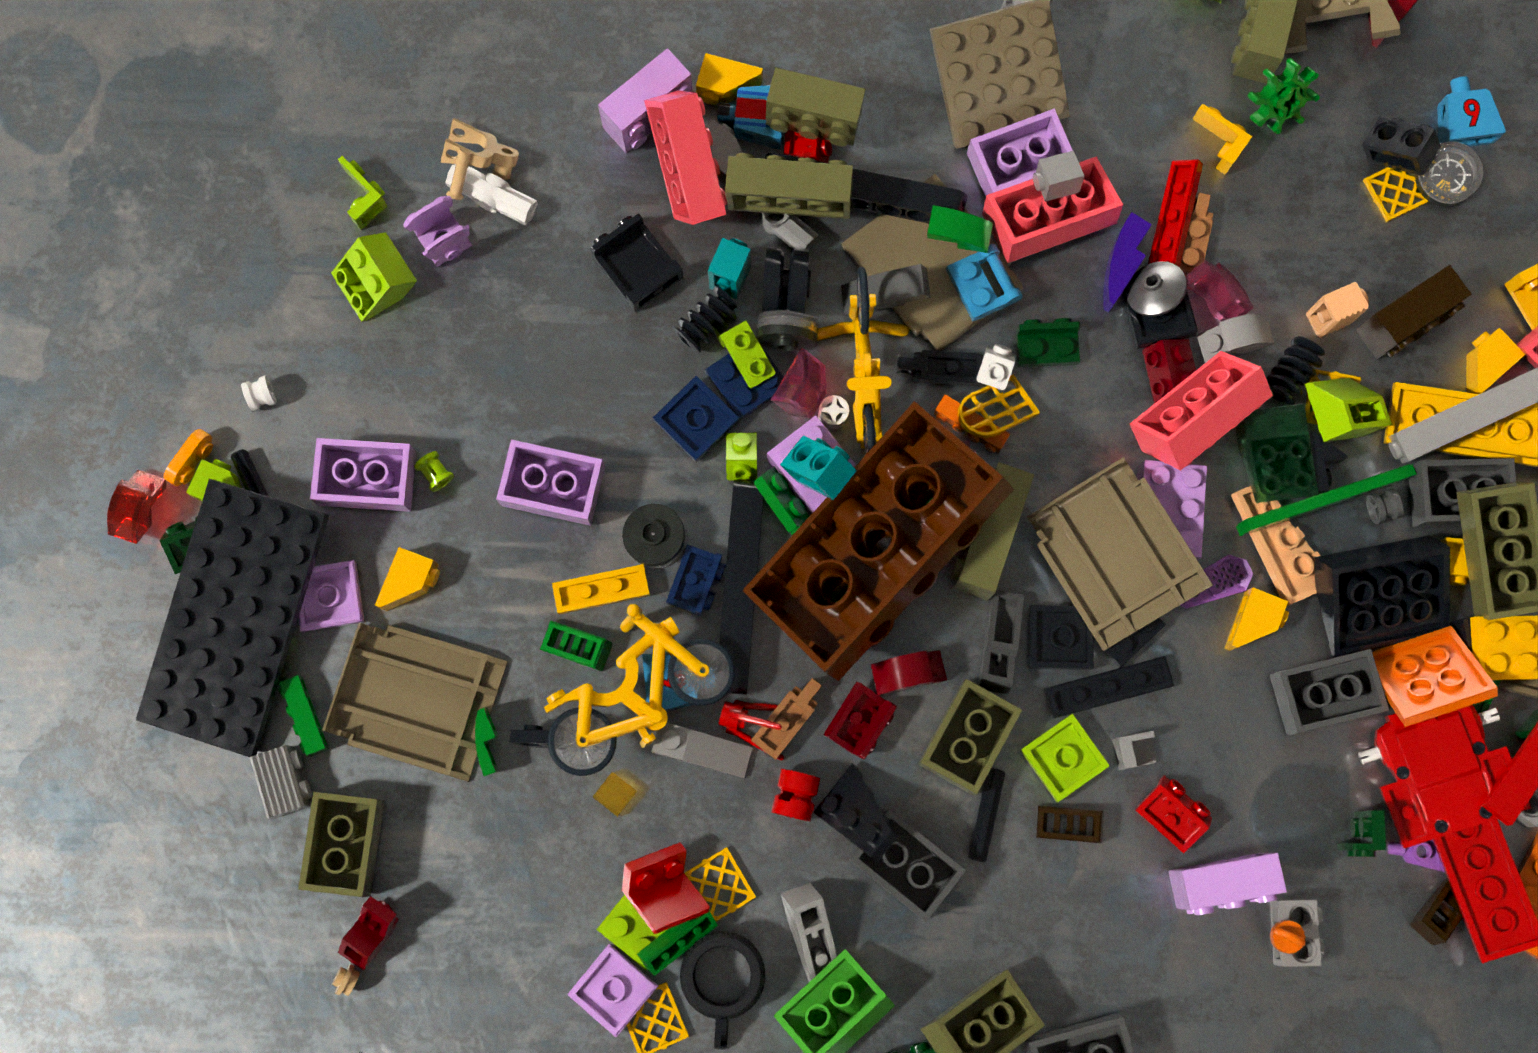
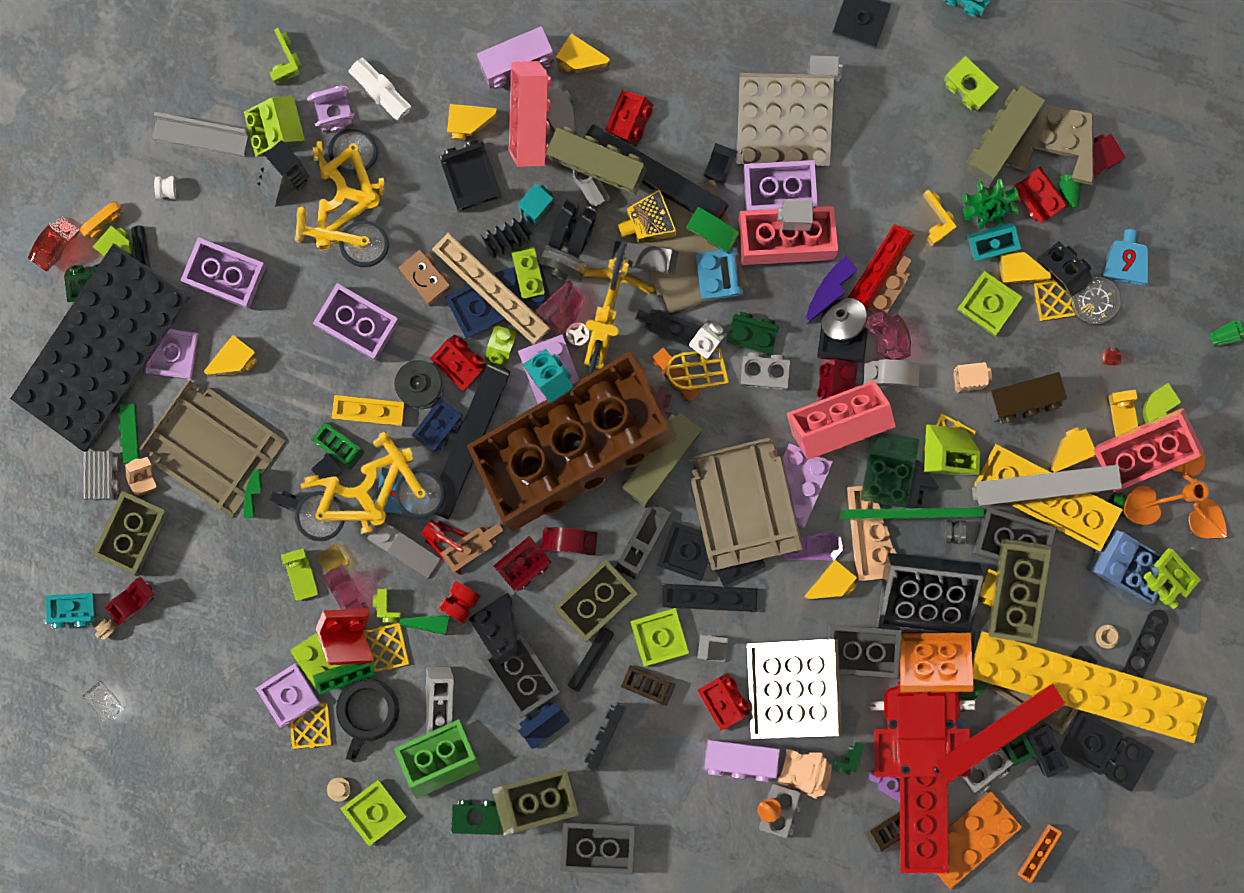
camera: 20 degrees right, 5 degrees up
lime bush [414,451,455,492] -> none
tan piece [440,117,519,200] -> none
torso [717,85,782,150] -> none
green hinge [754,466,809,535] -> none
olive brick [766,67,866,146] -> none
black piece [1266,336,1325,406] -> none
none -> teal bracket [44,593,95,628]
none -> light nougat bracket [125,457,157,497]
none -> light grey panel [153,112,250,157]
none -> black wedge [256,139,310,207]
none -> lime bracket [281,548,318,601]
none -> piece [295,129,389,267]
none -> black panel [311,453,344,479]
none -> clear pink brick [322,564,369,609]
none -> lime bracket [373,589,402,623]
none -> medium nougat brick [398,250,451,306]
none -> green slope [399,615,450,635]
none -> red bracket [430,335,487,391]
none -> tan tile [432,233,551,345]
none -> yellow slope [447,104,497,141]
none -> dark blue bracket [518,701,570,749]
none -> black plate [584,702,626,772]
none -> torso [617,190,676,243]
none -> black panel [704,143,737,185]
none -> light grey brick [740,353,790,391]
none -> plate [747,639,842,739]
none -> light nougat piece [778,750,832,799]
none -> lime plate [957,271,1023,336]
none -> teal brick [967,222,1021,261]
none -> yellow slope [999,250,1051,285]
none -> red bracket [1013,167,1068,223]
none -> green cone [1059,174,1081,208]
none -> clear red hinge [1103,347,1122,366]

